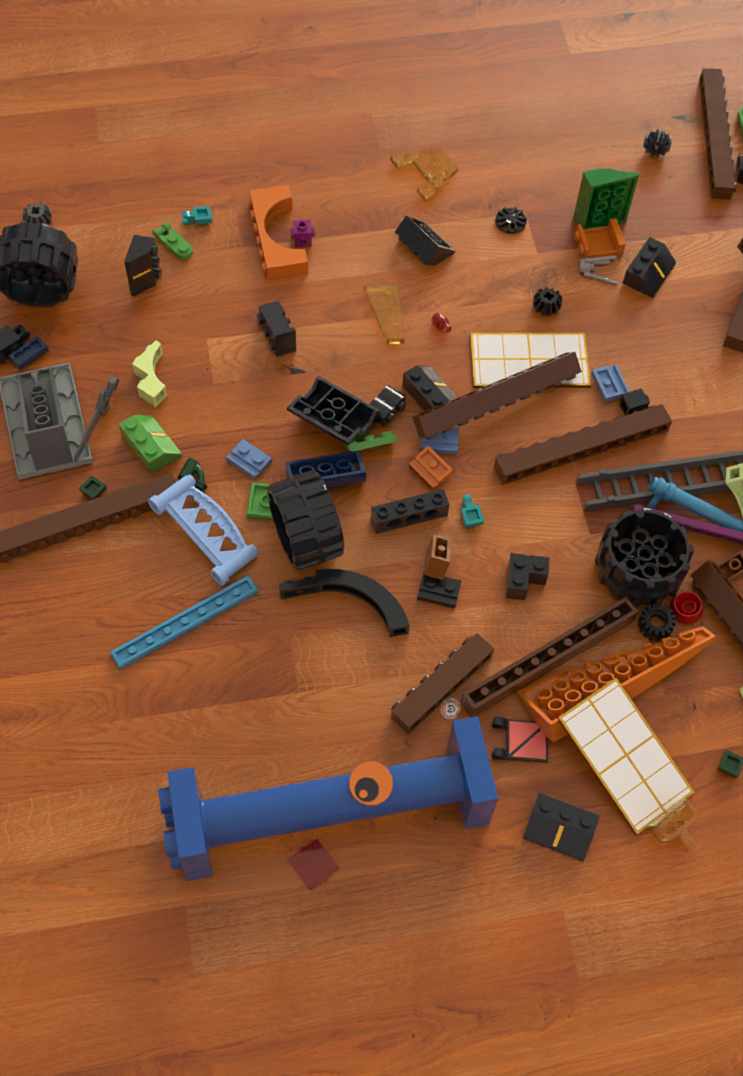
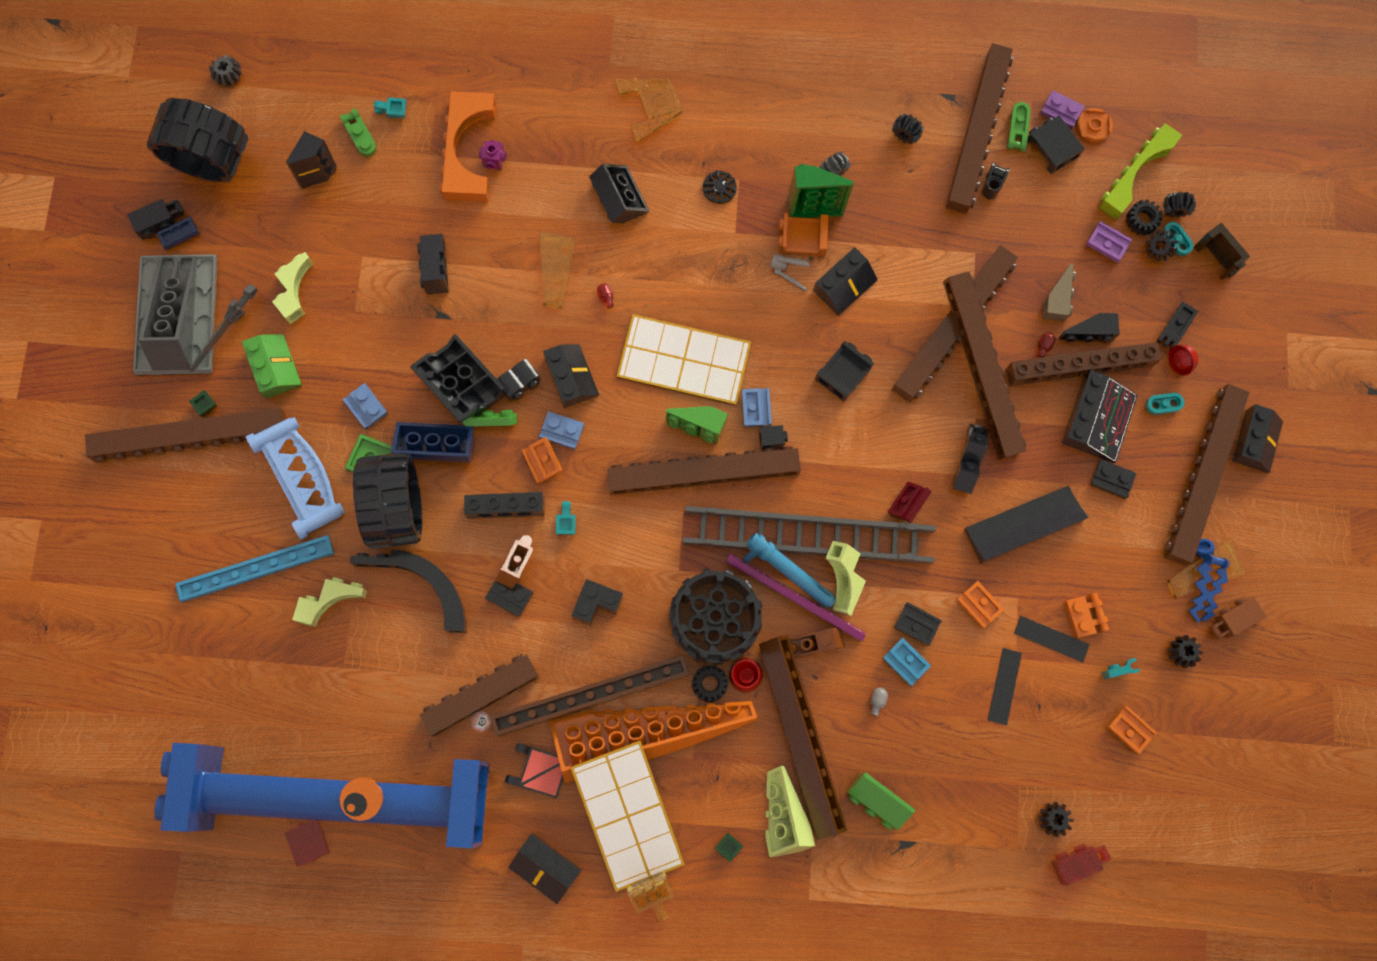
camera: 10 degrees right, 15 degrees up
dark green plant [178,458,208,492] -> none
reddish brown brick [412,352,582,440] -> none
black gear [533,287,563,317] -> none
none -> yellowish green arch [292,577,368,627]
none -> bright green slope [665,406,728,444]
none -> black panel [815,341,874,402]

